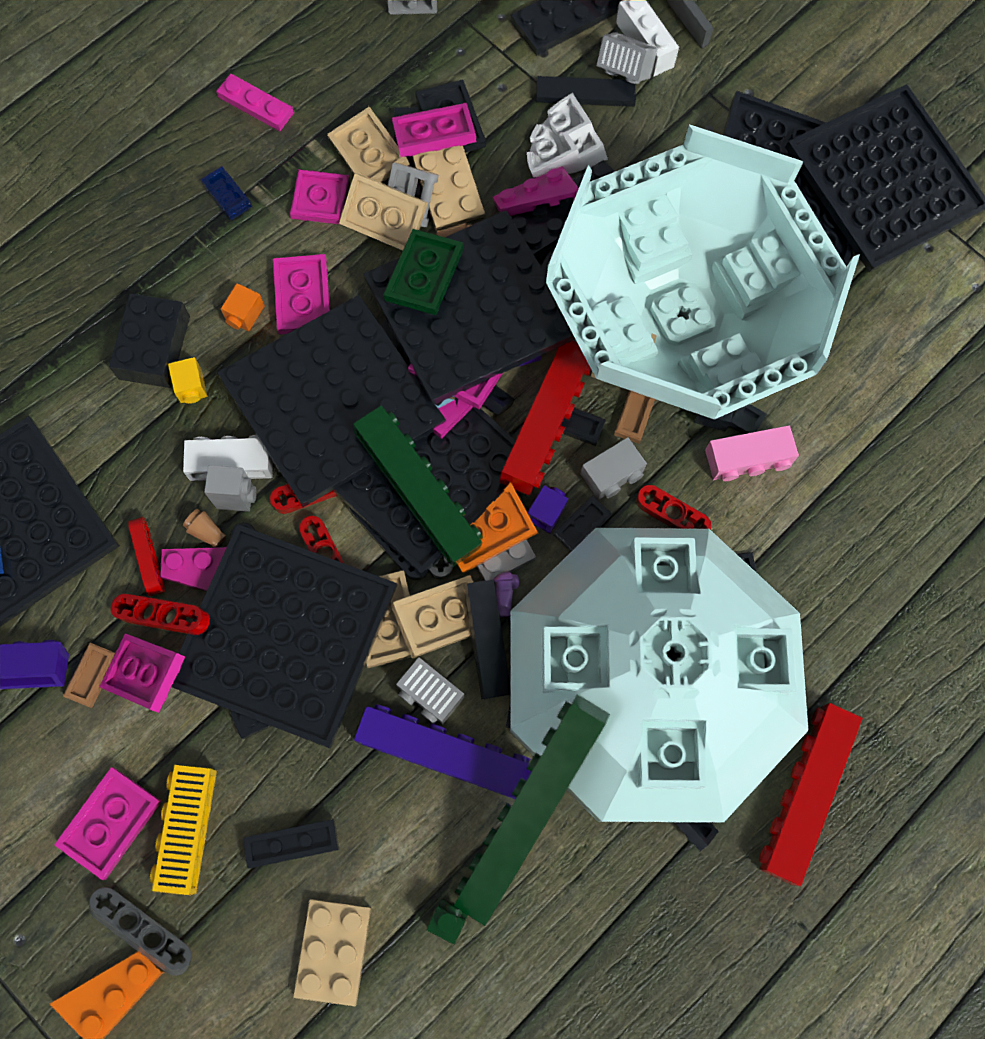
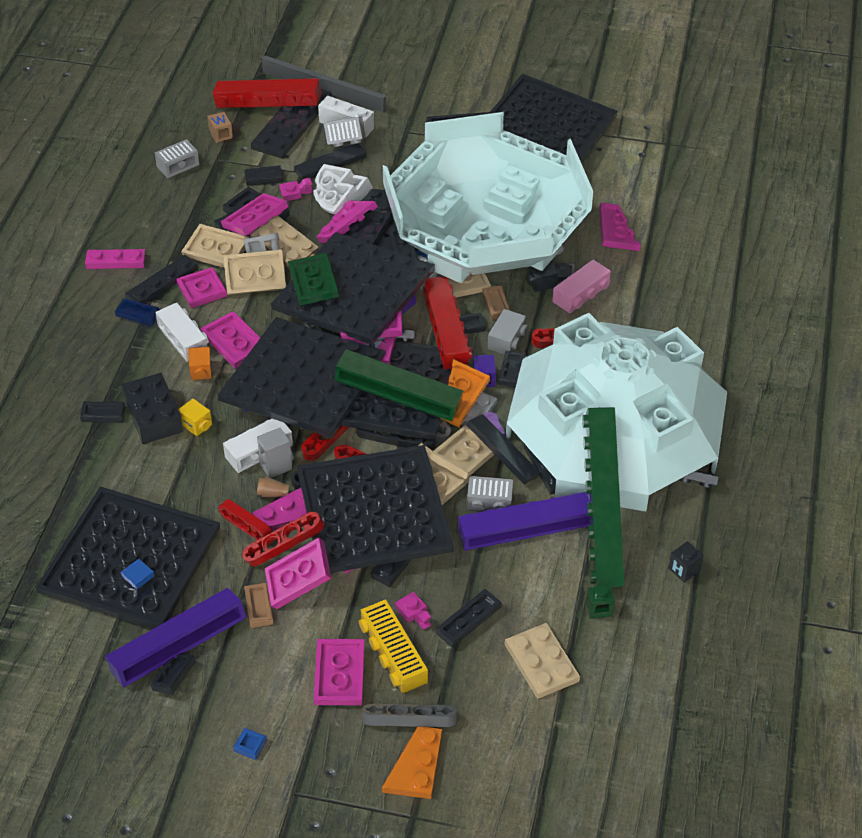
camera: 30 degrees left, 25 degrees down
red brick [759,703,863,887] -> none
none -> black tile [80,401,126,423]
none -> black plate [125,255,198,309]
none -> white brick [156,303,209,362]
none -> black tile [244,165,283,186]
none -> dark pink plate [279,178,313,201]
none -> dark pink plate [395,592,431,630]
none -> dark pink wing [599,202,641,251]
none -> black brick [668,541,704,583]

